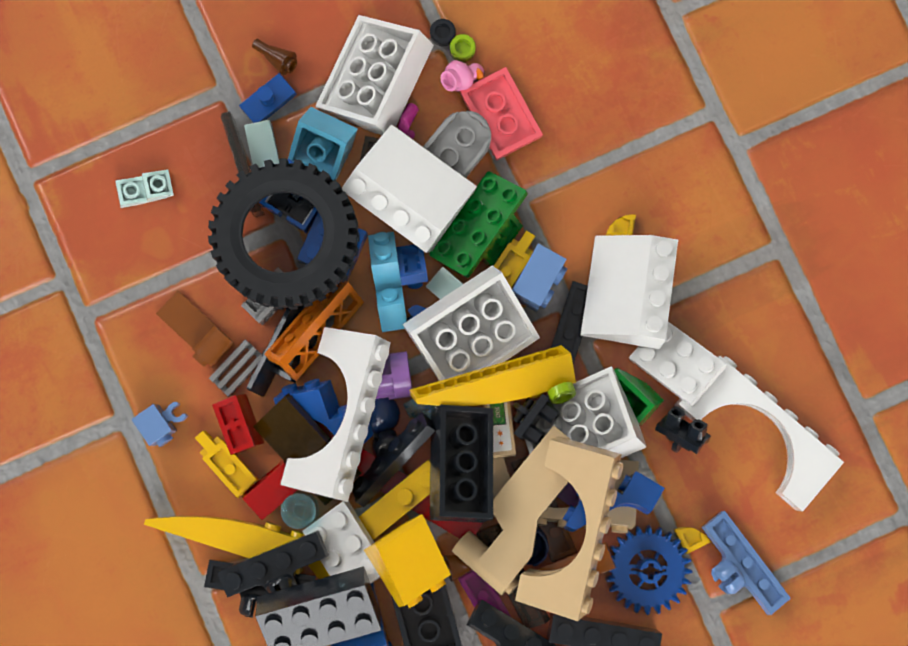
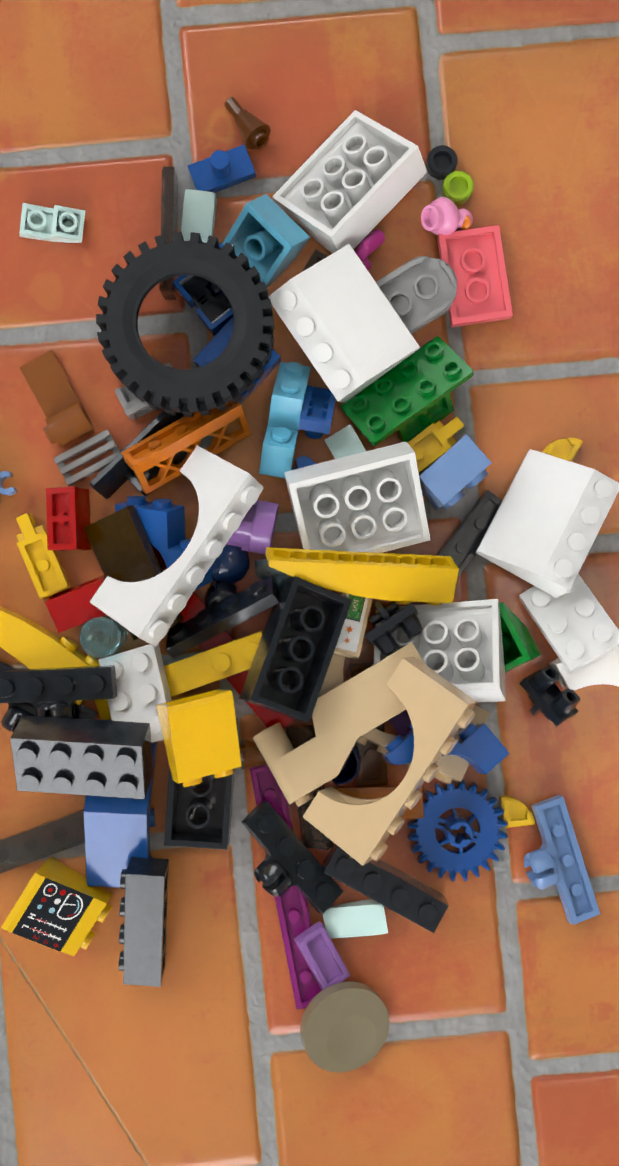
camera: 20 degrees right, 5 degrees up
lime tile [548,382,576,404] -> none

